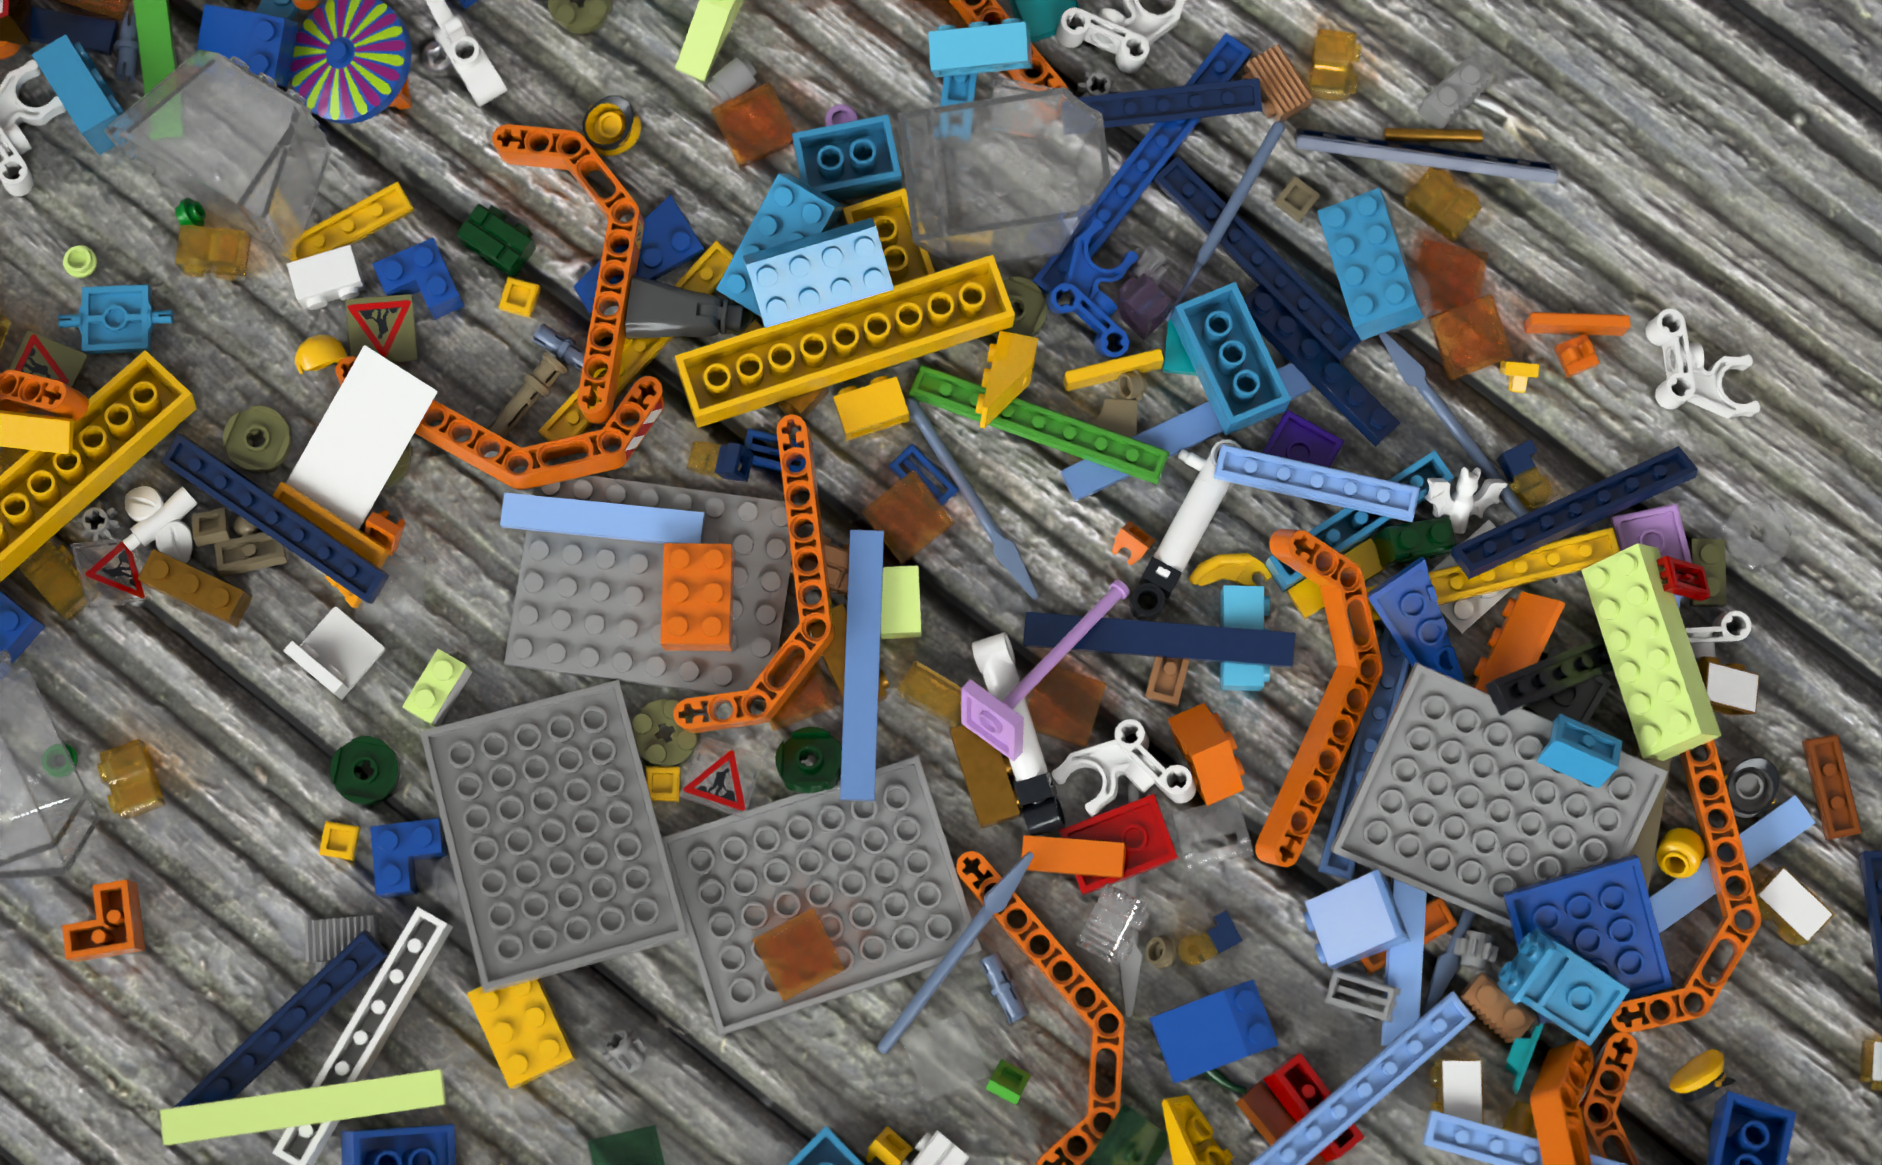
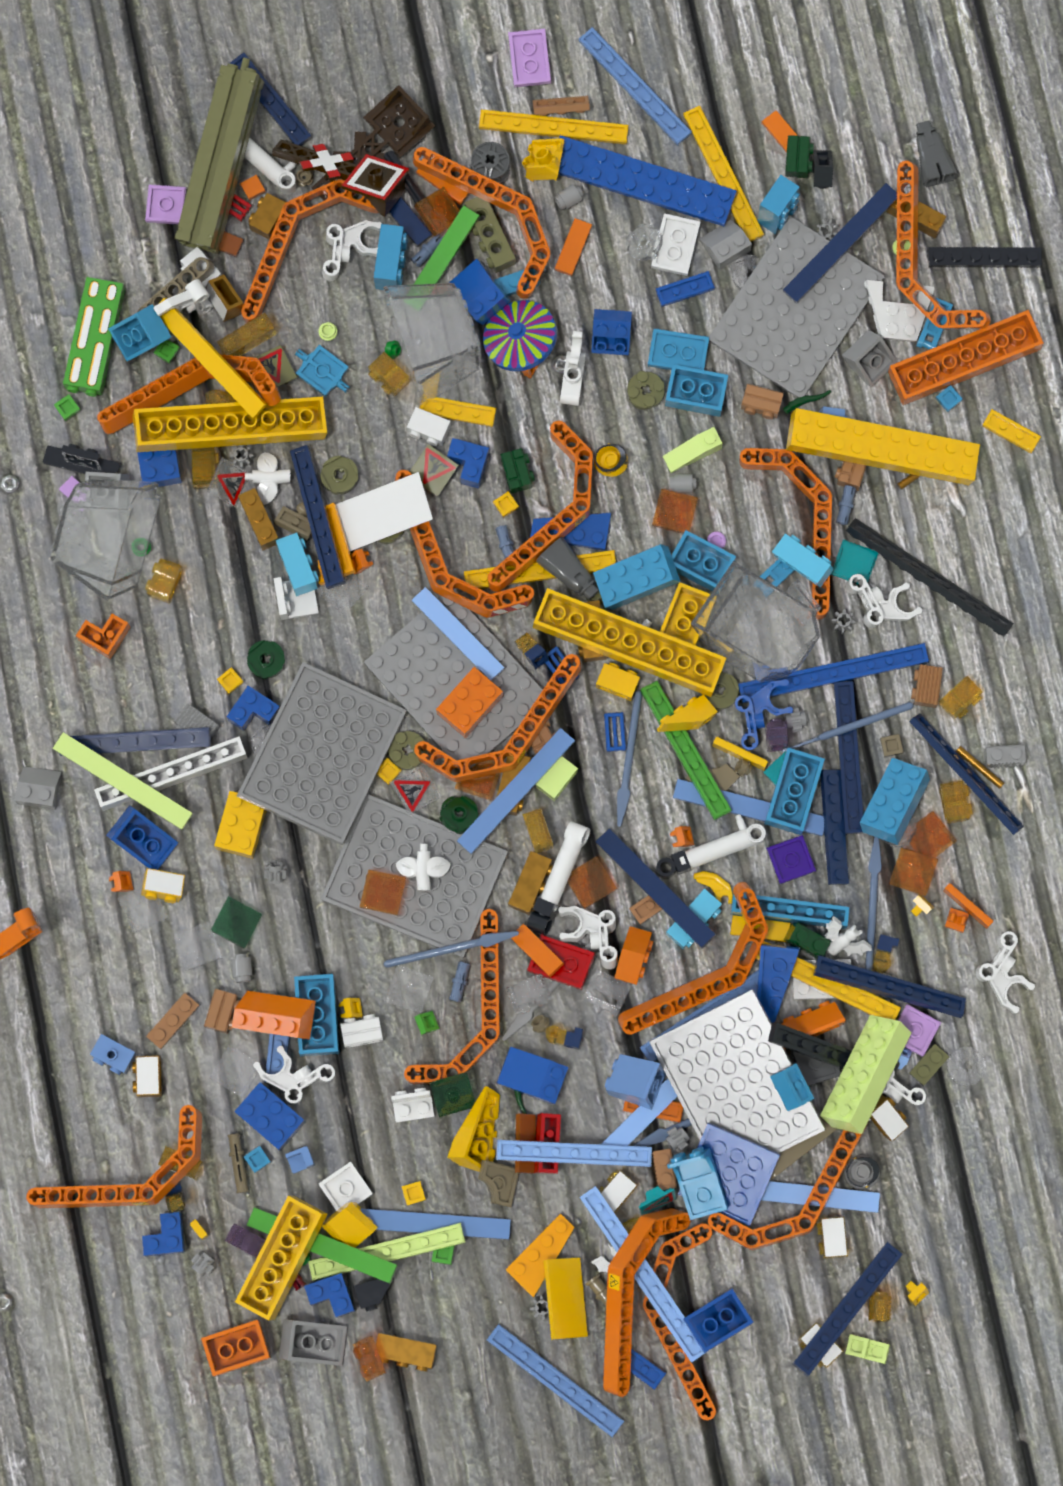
camera: 45 degrees right, 0 degrees up
dark tan tile [192,507,230,547] -> none
yellow hair [294,334,348,374] -> none
yellowish green brick [402,649,473,727] -> none
dark tan pin [486,352,568,439] -> none
brick [743,218,894,328] -> none
clear orange plate [861,470,955,564] -> none
lavender tile [961,580,1130,762] -> none
dark blue plate [1063,78,1262,132] -> none
light blue tile [1214,444,1420,522] -> none
light grey tile [1325,969,1401,1023] -> none
yellow head [1656,828,1705,879] -> none
red tile [1657,556,1711,601] -> none
yellow piece [1669,1049,1736,1102] -> none
dark orange tile [1802,734,1862,841] -> none
none -> medium azure brick [276,533,319,596]
none -> white plant [396,844,451,891]

